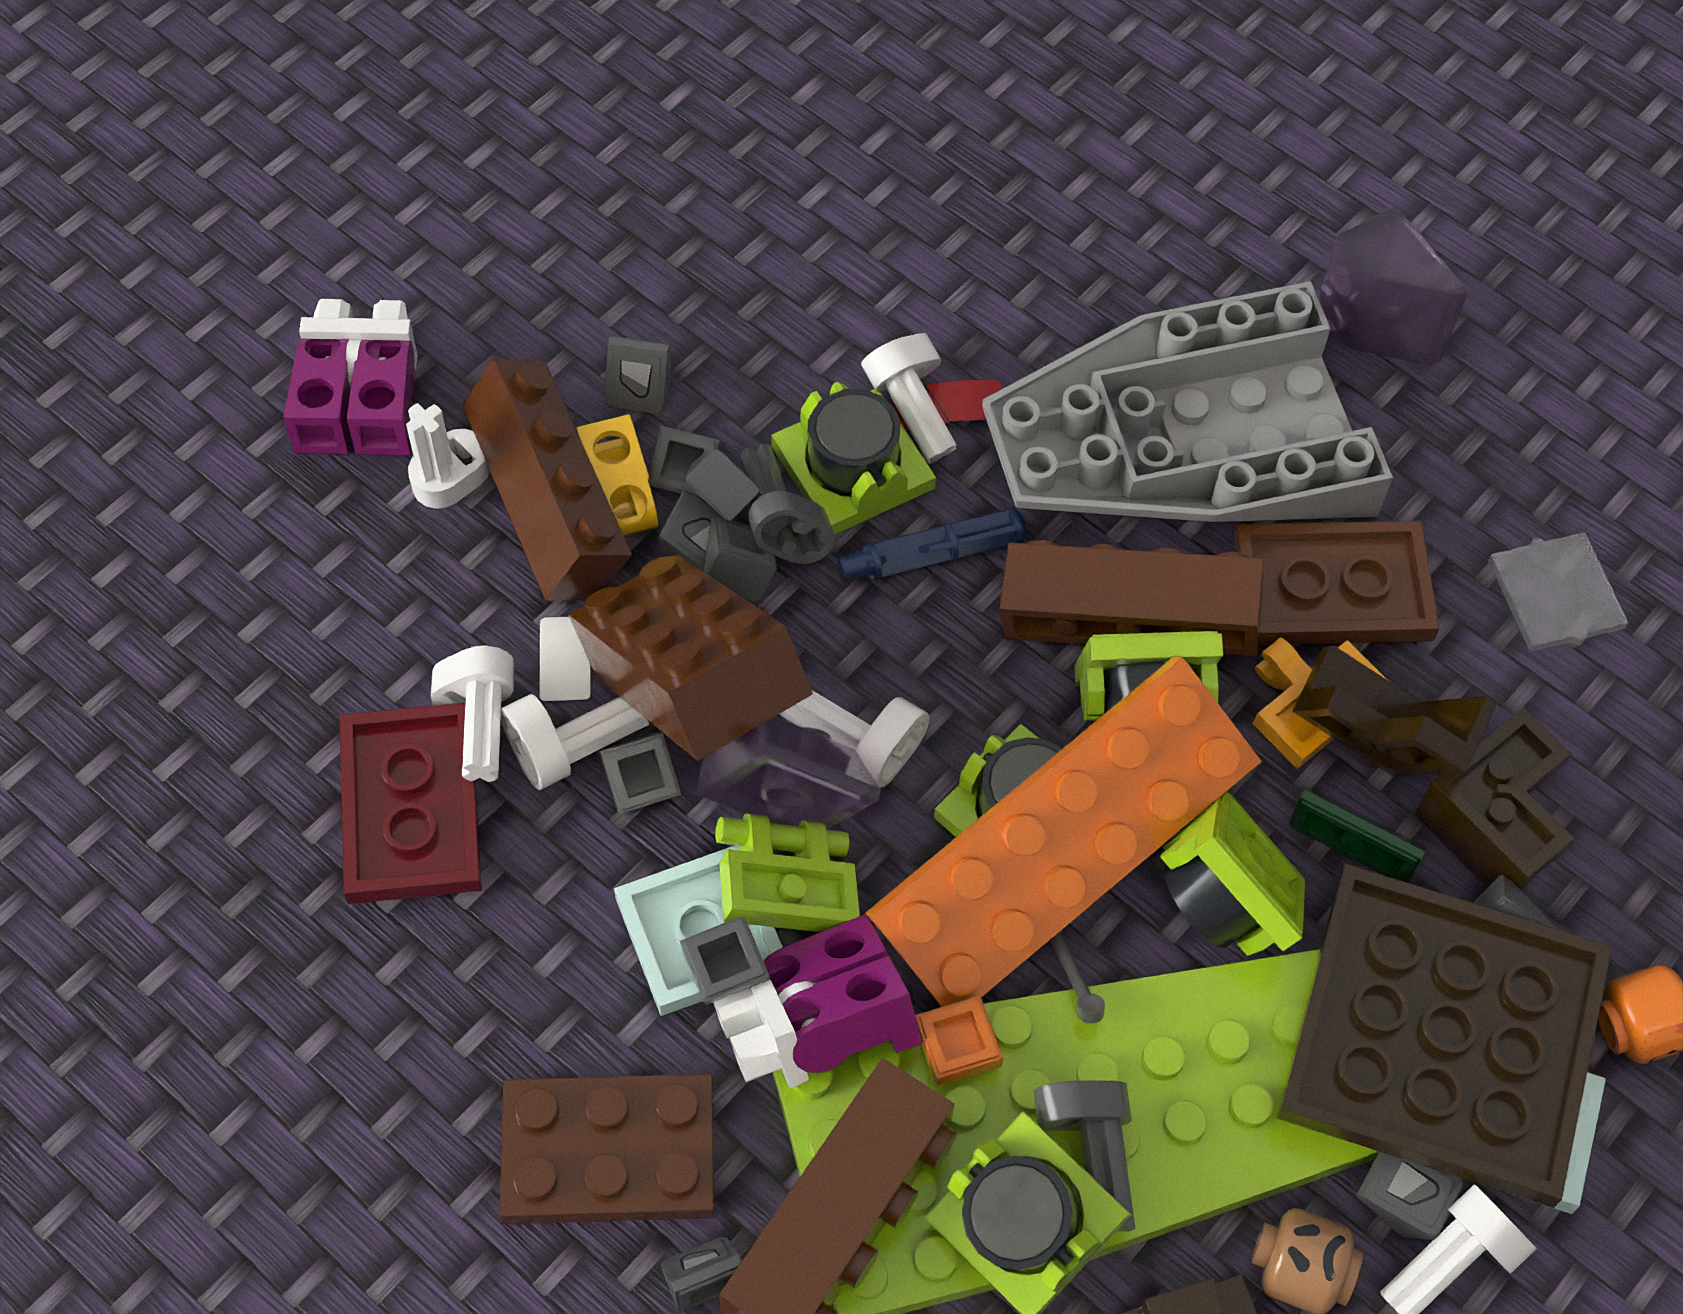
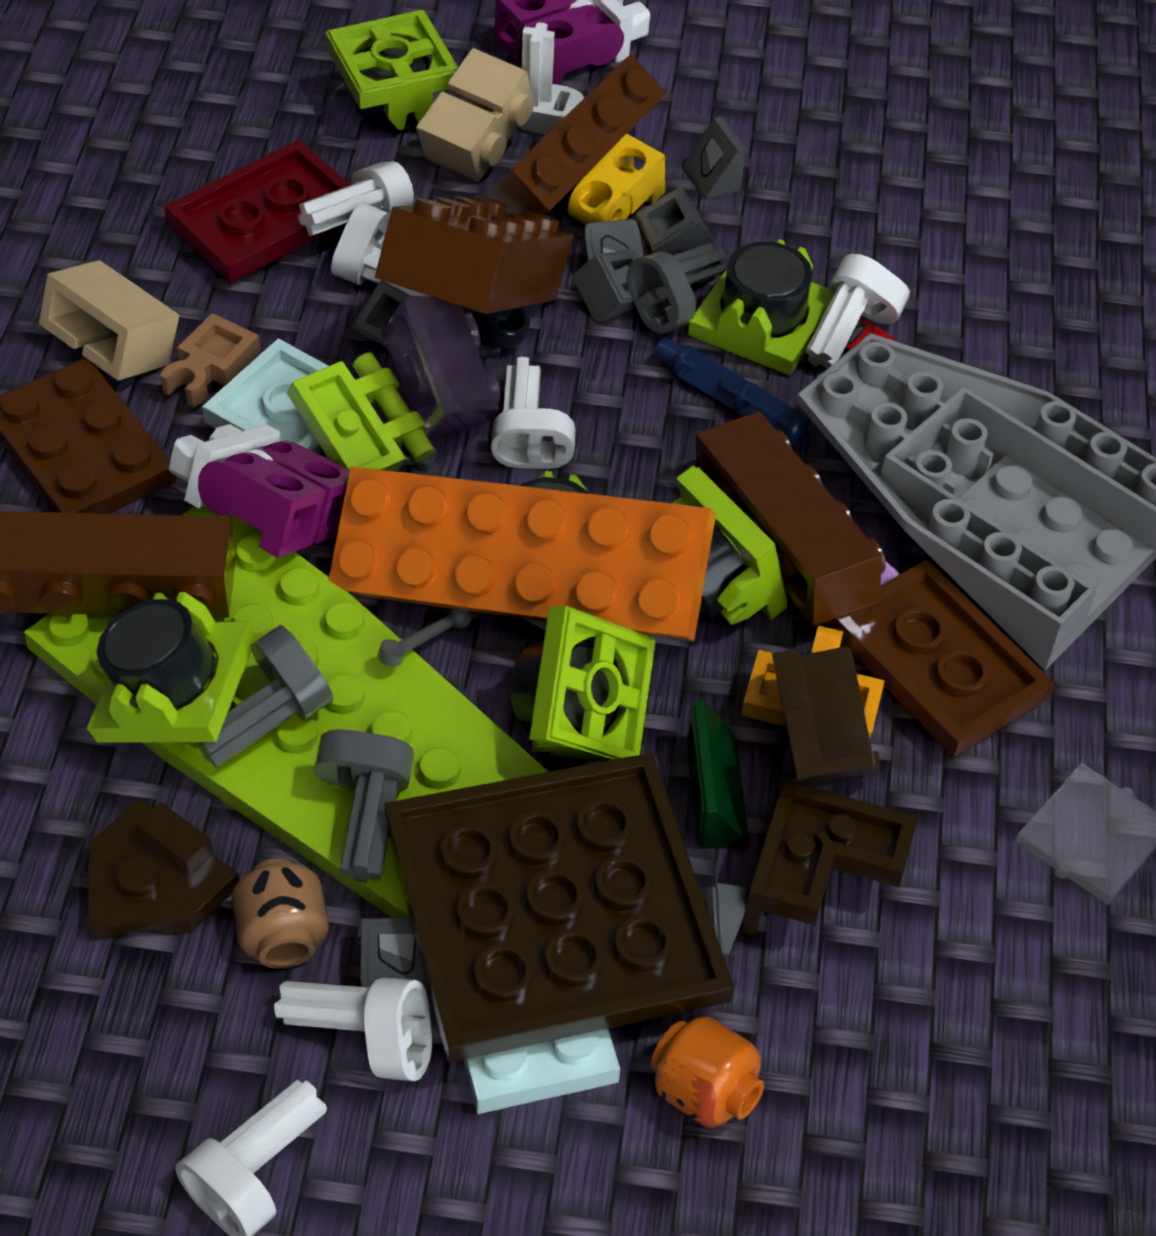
camera: 55 degrees right, 10 degrees down
dark grey slope [680,915,770,1005] -> none
dark grey slope [685,448,759,521] -> none
orange tile [915,996,1003,1087] -> none
none -> tan piece [39,260,180,381]
none -> medium nougat plate [160,313,261,407]
none -> dark grey piece [314,729,415,883]
none -> lime piece [325,10,458,130]
none -> tan piece [416,48,534,183]

